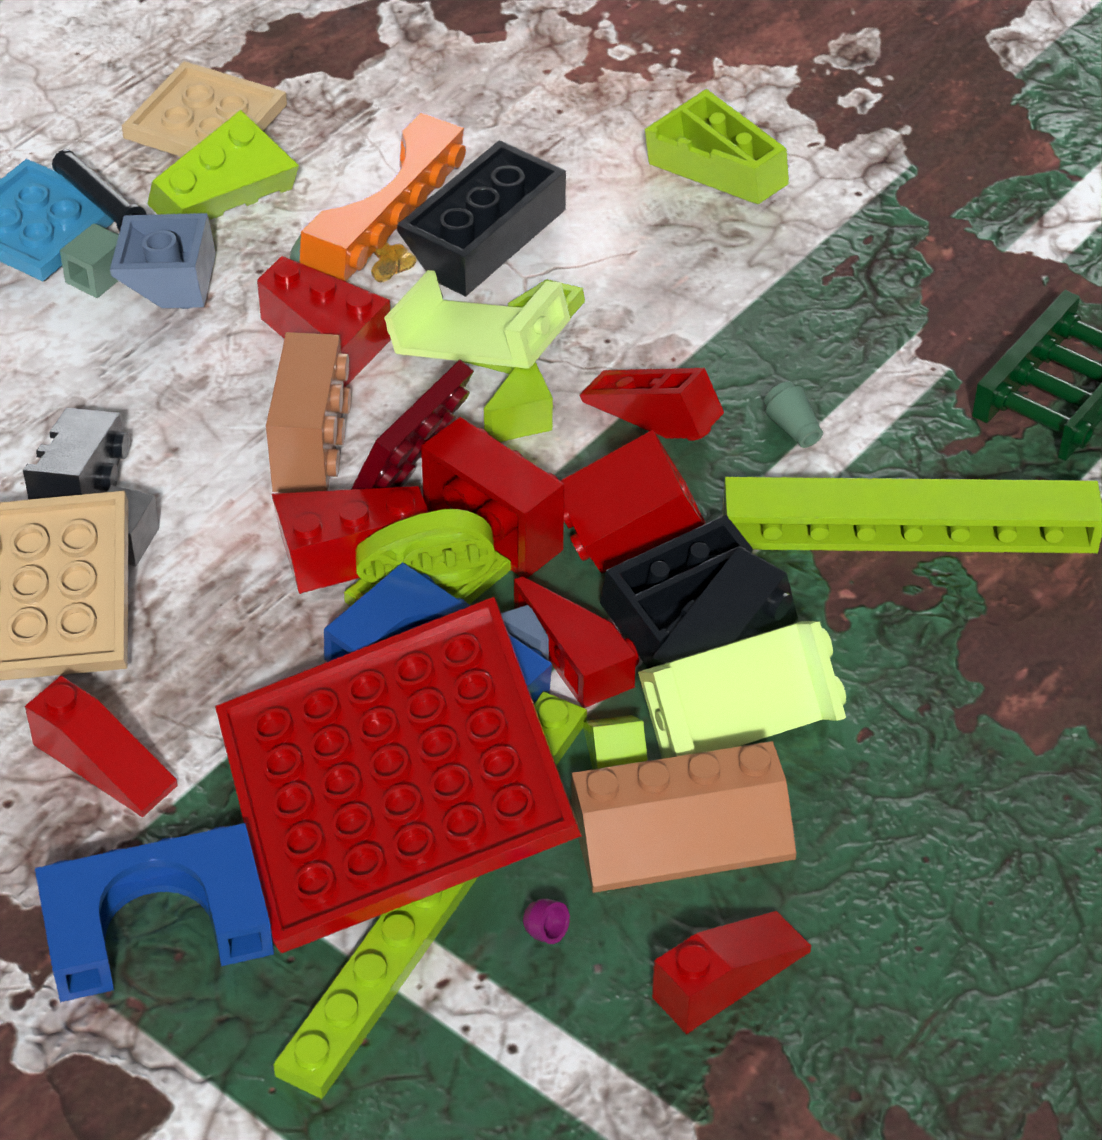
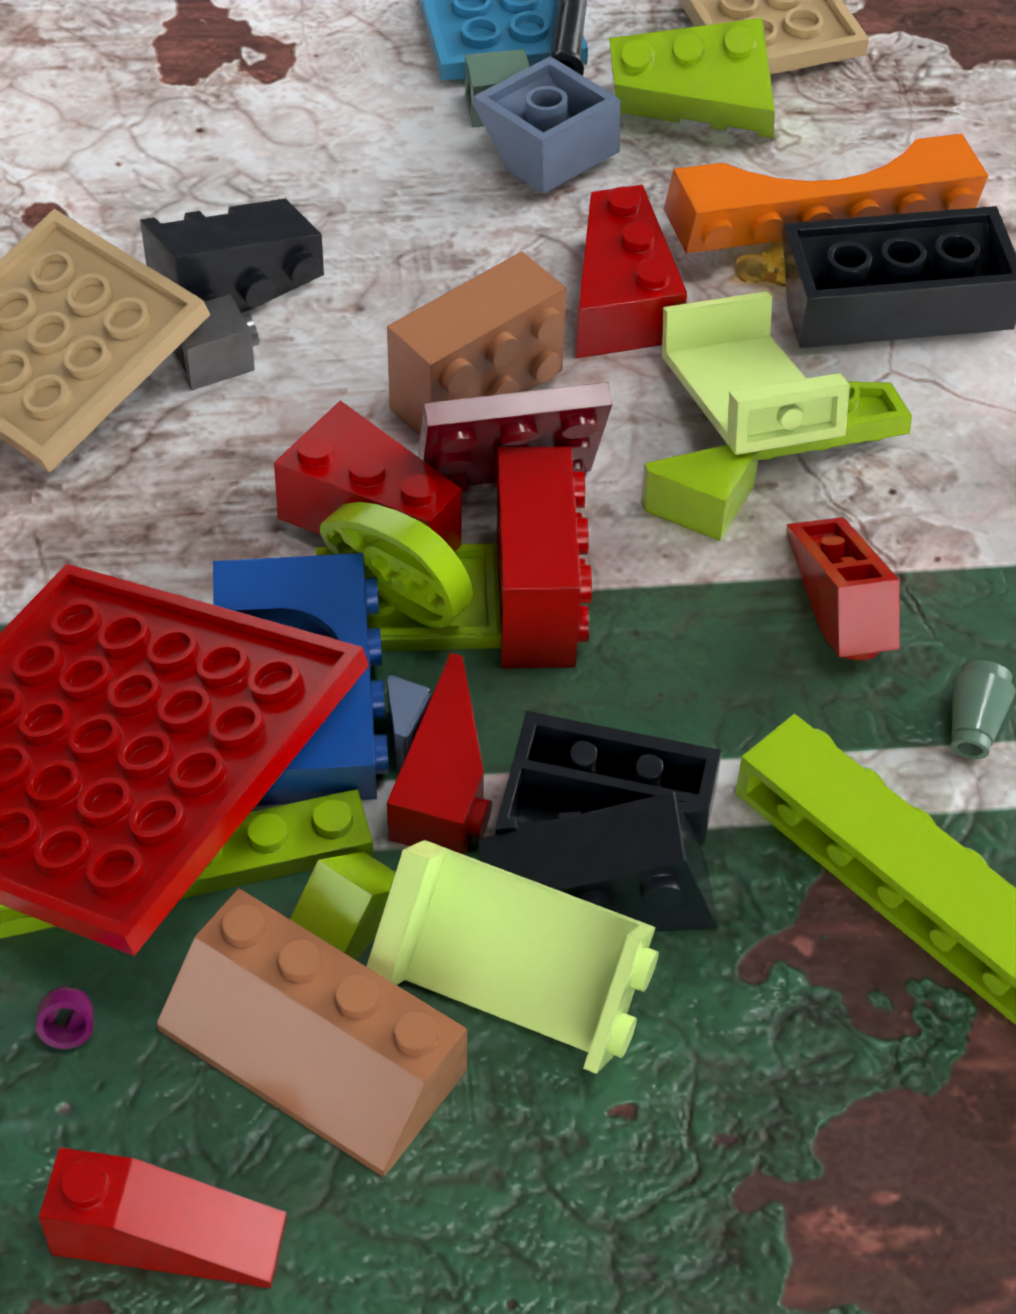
camera: 45 degrees right, 5 degrees up
red slope [560,430,706,573] -> none

